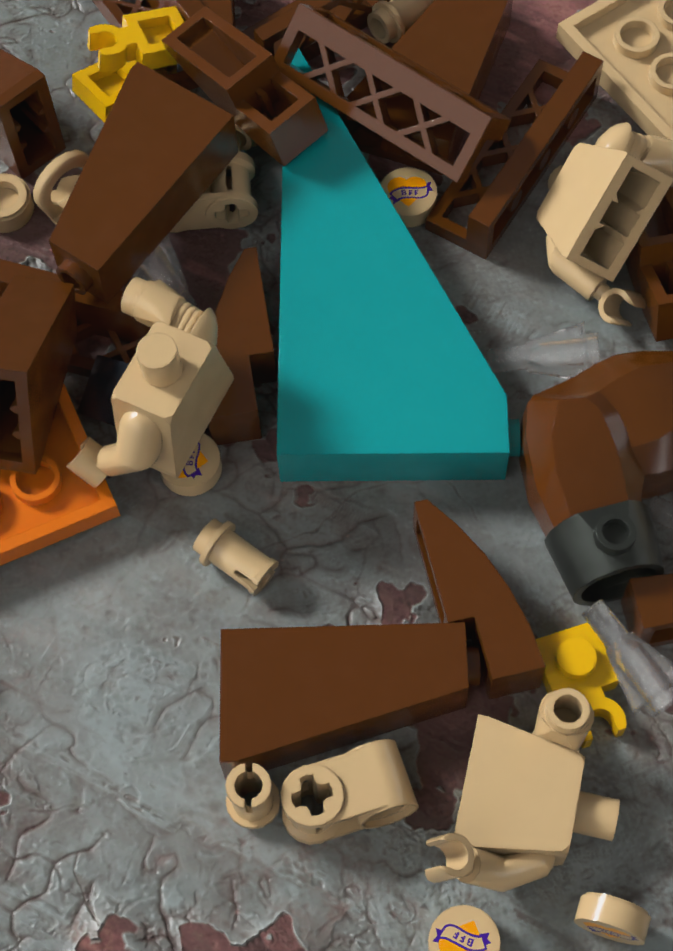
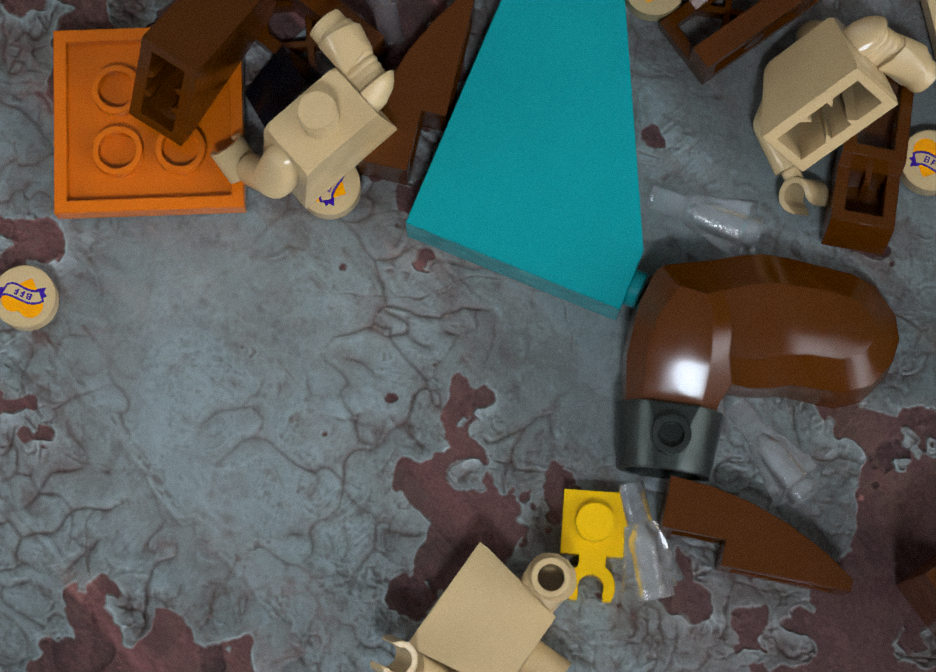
camera: 20 degrees right, 15 degrees up
tan pin [193,518,279,596] -> none
reddish brown slope [219,622,480,780] -> none
tan pin [225,763,281,829] -> none
tan piece [280,739,419,845] -> none
reddish brown slope [413,499,546,700] -> none

